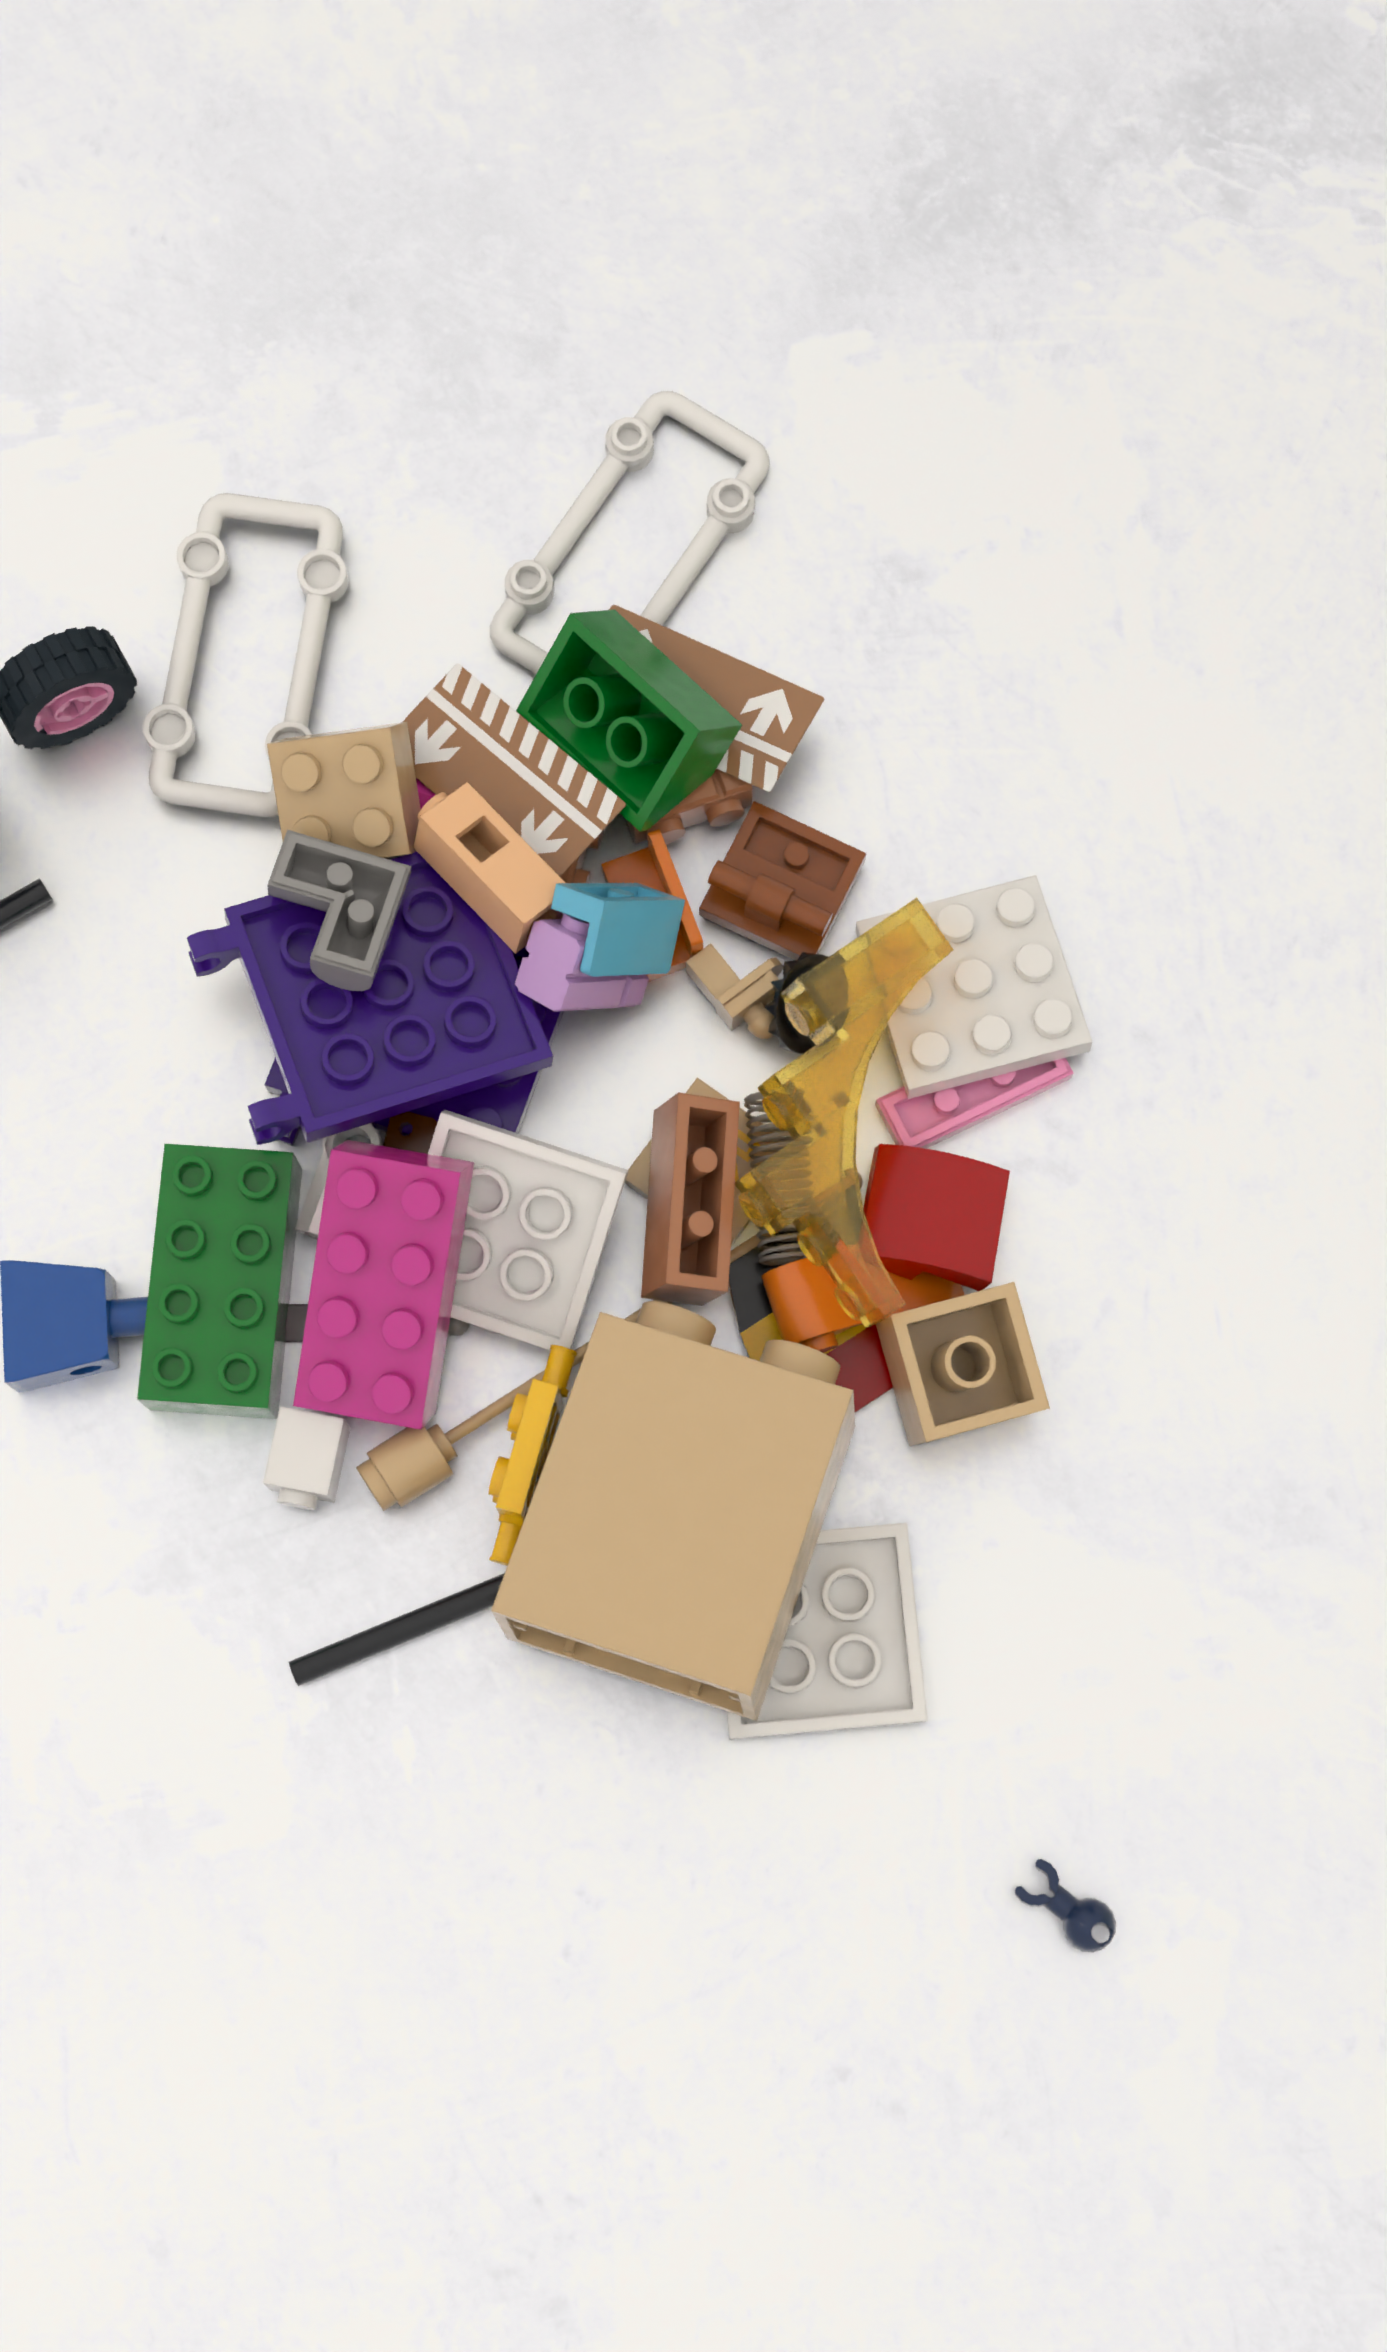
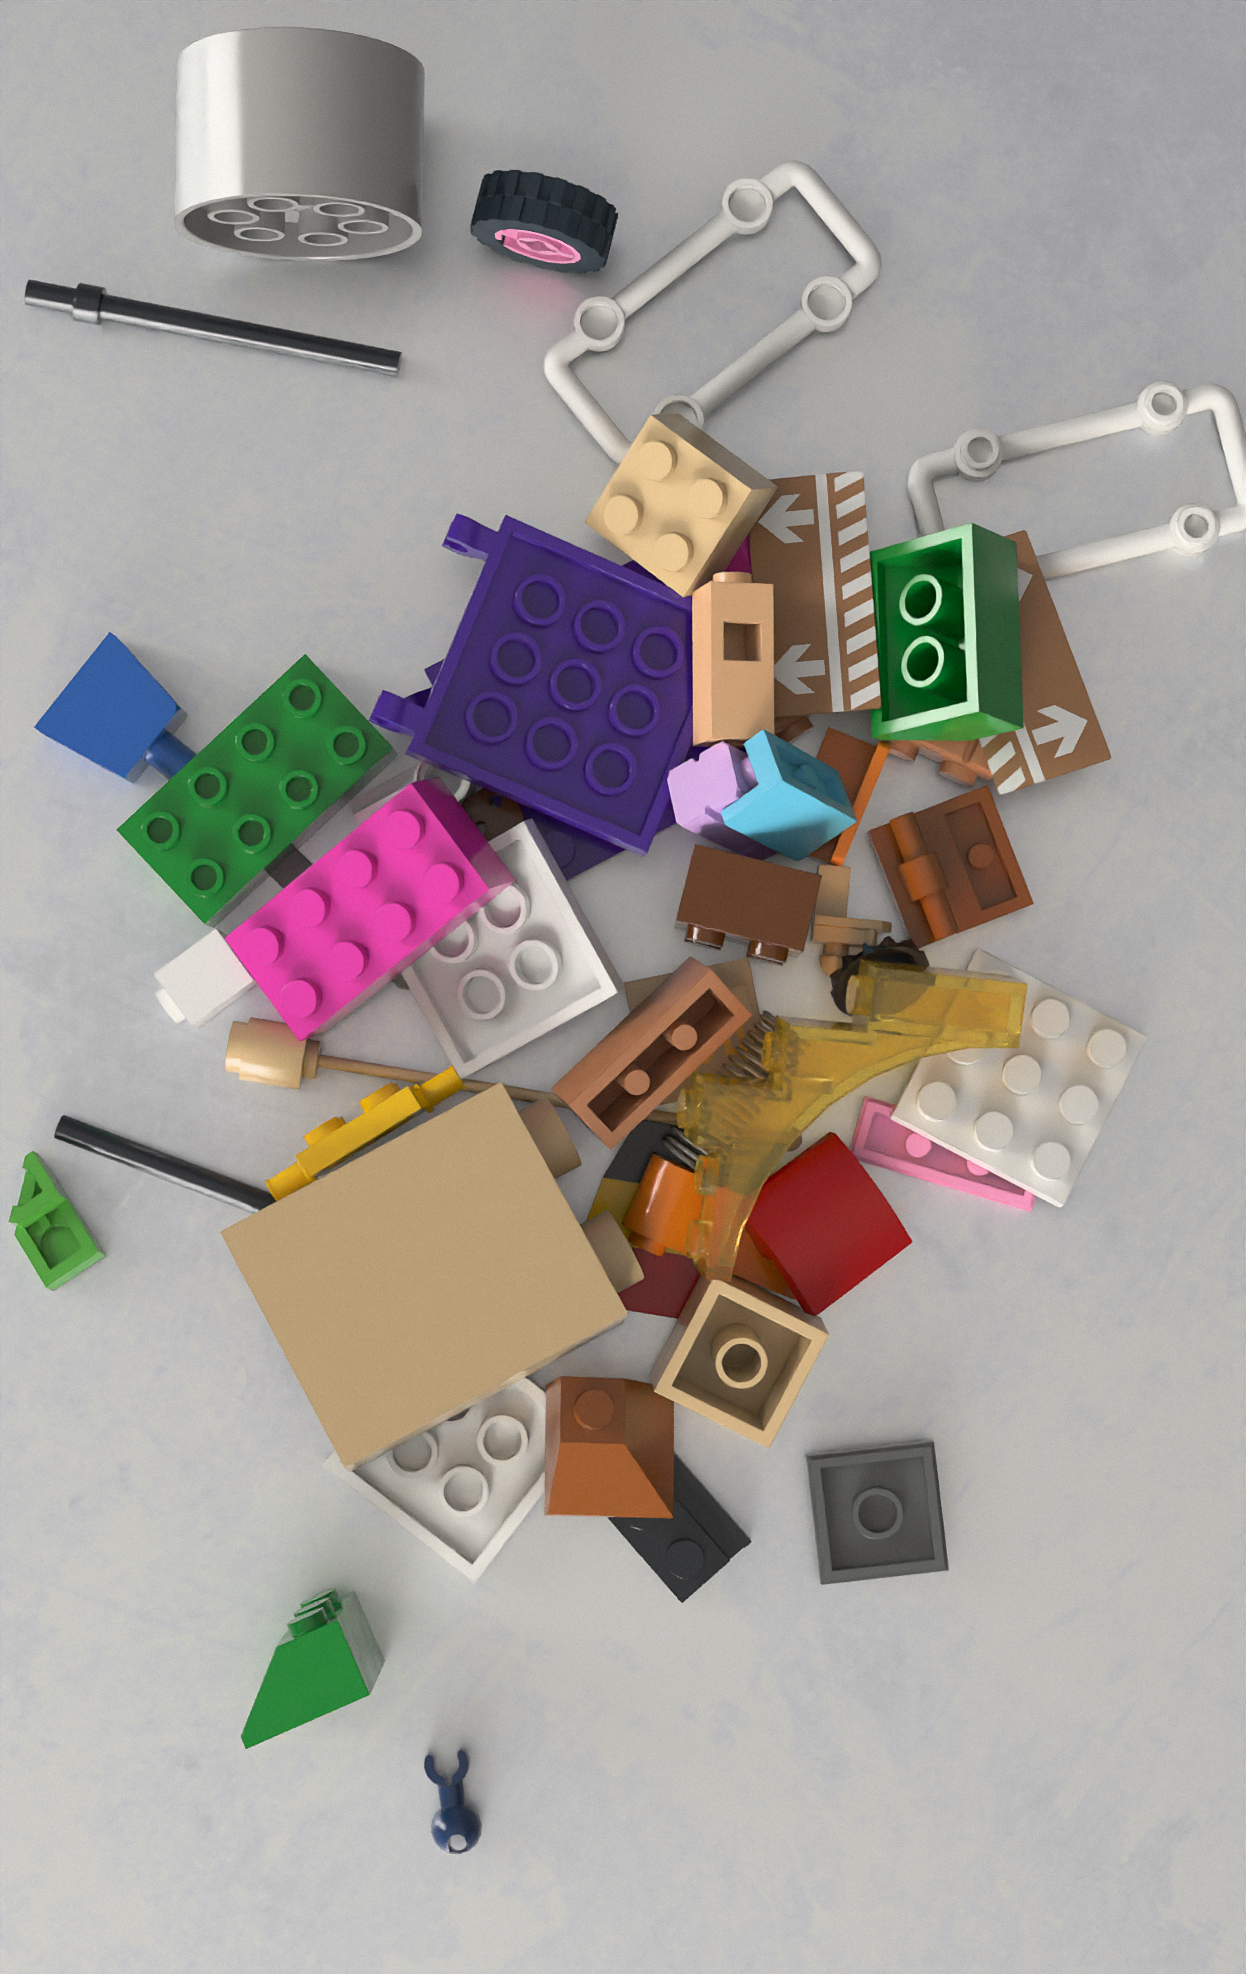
camera: 45 degrees right, 10 degrees up
light grey brick [267,830,411,991] -> none
none -> bright green slope [9,1151,106,1291]
none -> green slope [241,1588,385,1749]
none -> dark orange slope [544,1376,674,1519]
none -> black plate [607,1451,752,1603]
none -> reddish brown brick [674,844,822,966]
none -> dark grey plate [805,1440,949,1585]

